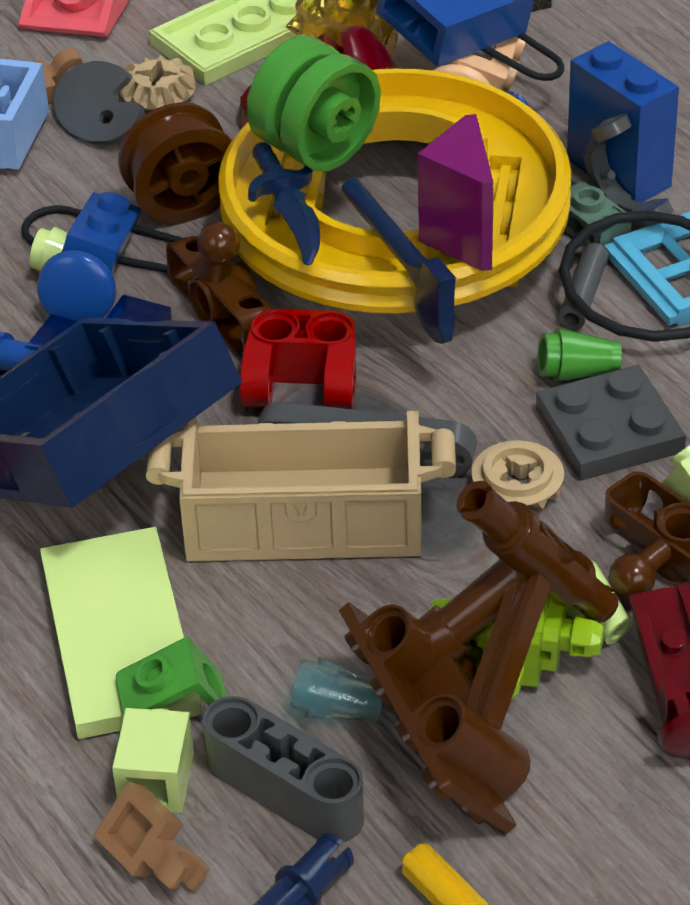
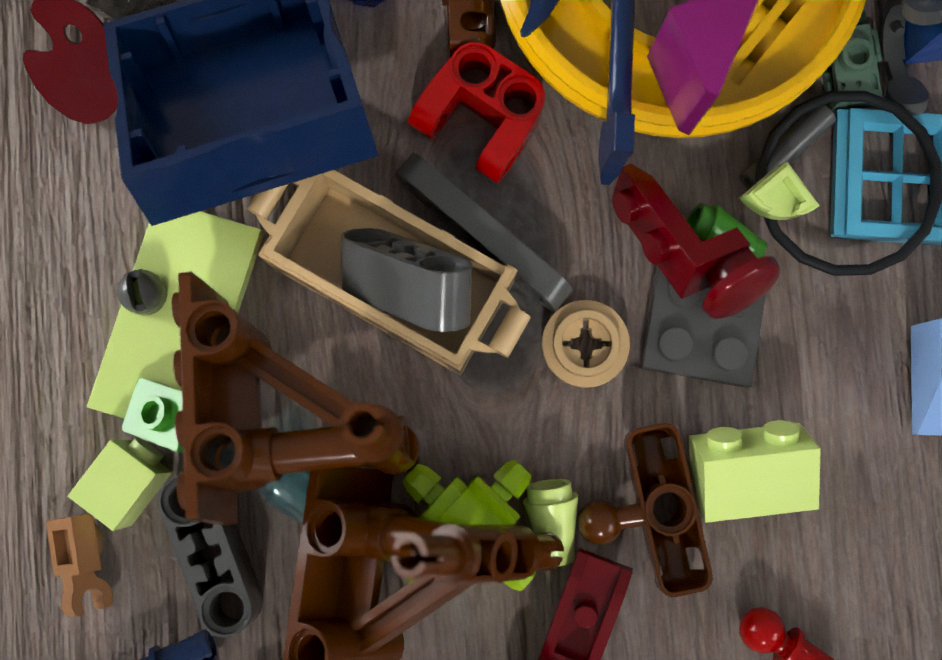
camera: 25 degrees right, 40 degrees up
none -> dark grey hinge [117,269,167,316]
none -> reddish brown plate [172,271,420,525]
none -> dark grey beam [341,228,472,332]
none -> dark red piece [611,164,780,319]
none -> yellowish green tile [739,162,820,220]

